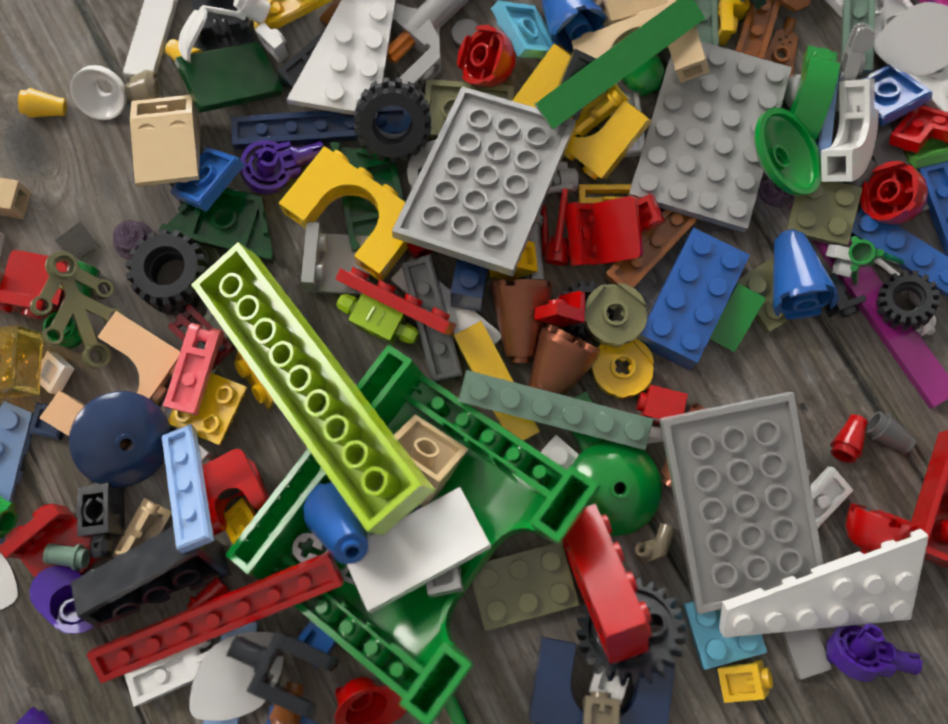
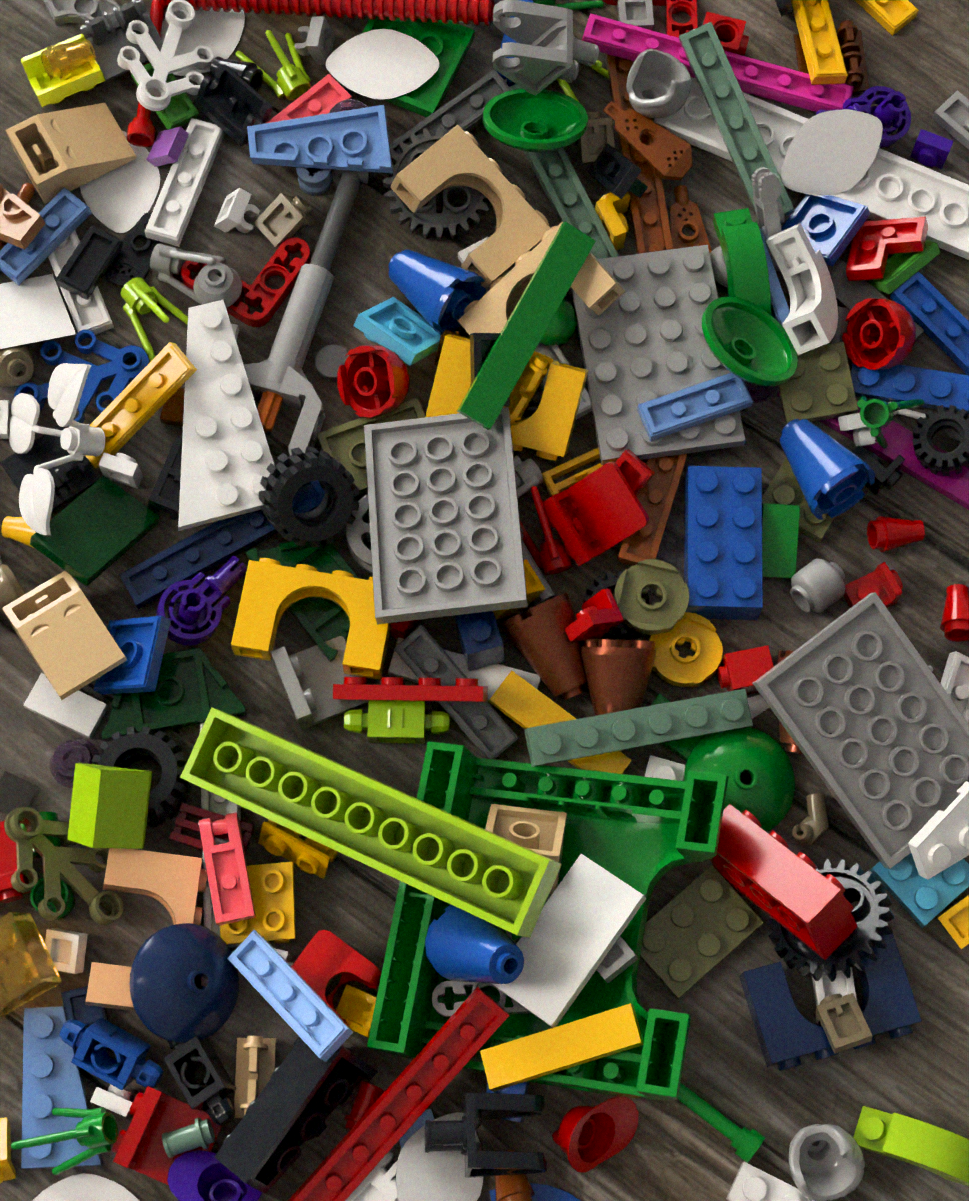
camera: 25 degrees left, 5 degrees down
none -> white tile [23,673,109,740]
none -> blue piece [59,1018,164,1090]
none -> lime slope [67,763,152,849]
none -> white plate [90,1084,133,1120]
none -> yellow tile [480,1003,644,1092]
none -> medium blue tile [637,373,753,441]
none -> light grey head [790,558,845,613]
none -> red bracket [844,562,903,608]
none -> red cone [867,516,925,552]

